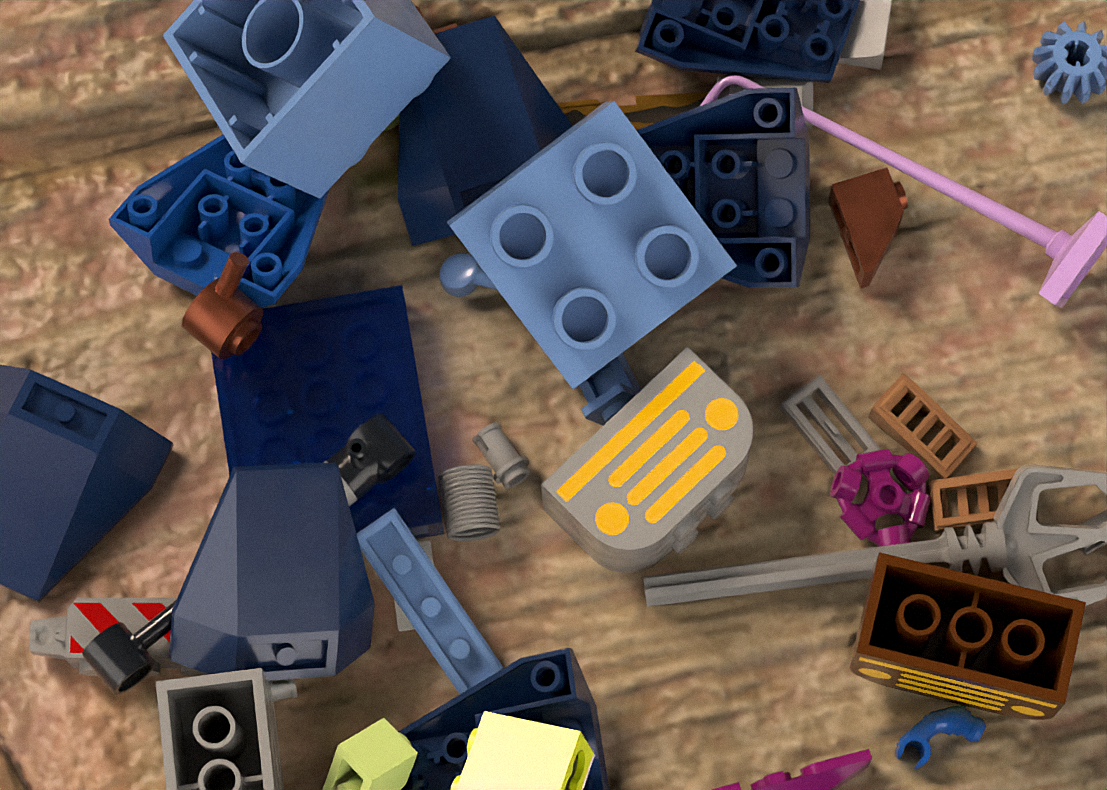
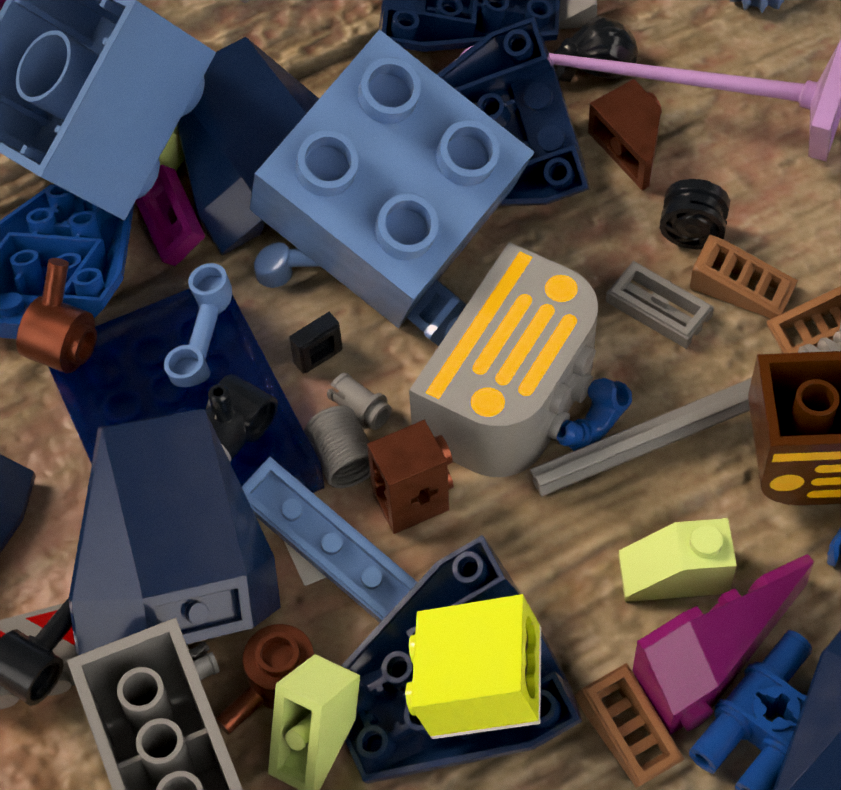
camera: 15 degrees left, 15 degrees down
magenta piece [830,449,931,547] -> none
none -> magenta piece [136,164,206,266]
none -> medium blue bar [164,263,232,387]
none -> copper piece [215,624,314,735]
none -> black tile [289,311,343,374]
none -> copper brick [367,419,454,534]
none -> black piece [554,16,638,82]
none -> blue piece [556,378,632,451]
none -> yellowish green slope [618,518,737,602]
none -> black wheel [659,179,731,250]

